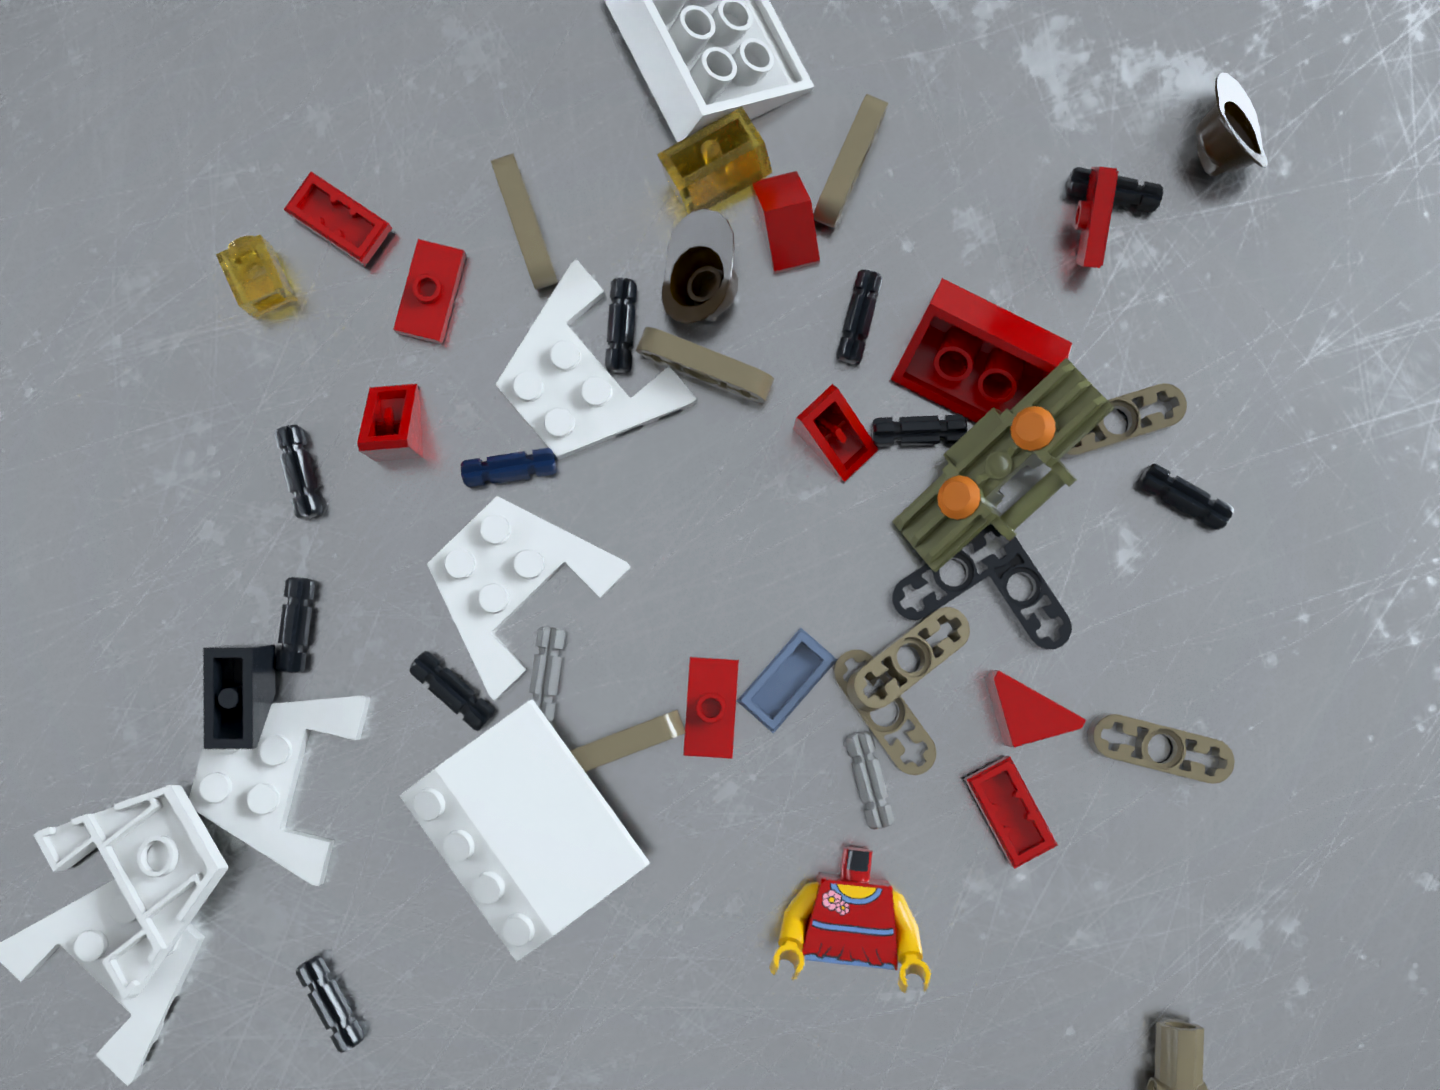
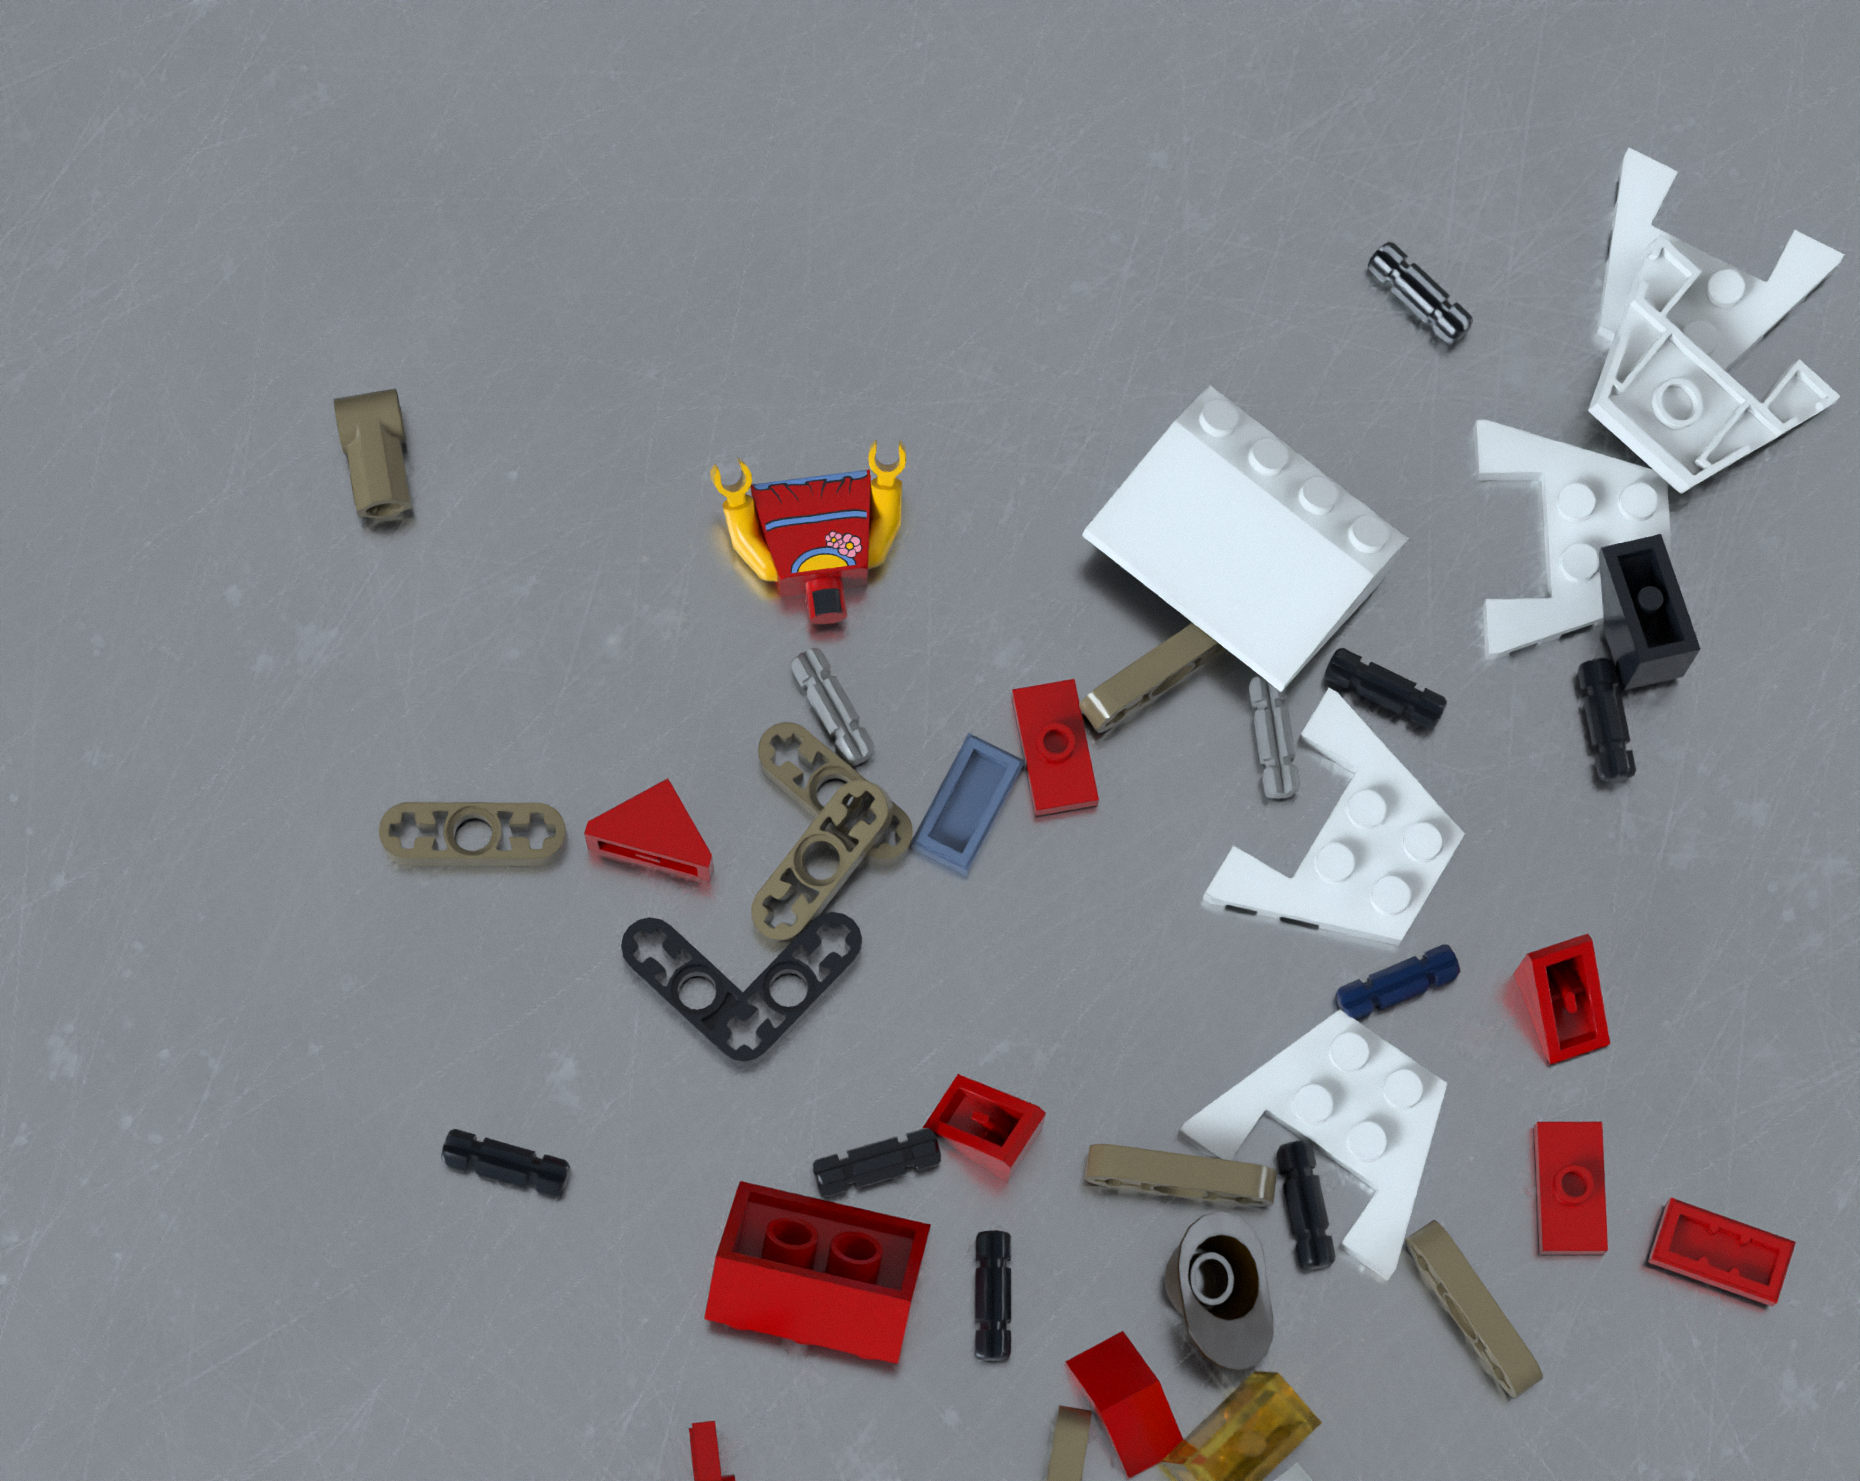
camera: 160 degrees right, 10 degrees down
clear yellow brick [216,235,298,318] -> none
black axle [275,425,323,519] -> none
olive piece [892,358,1115,572] -> none
red plate [964,756,1058,869] -> none
dark tan beam [1062,383,1187,459] -> none

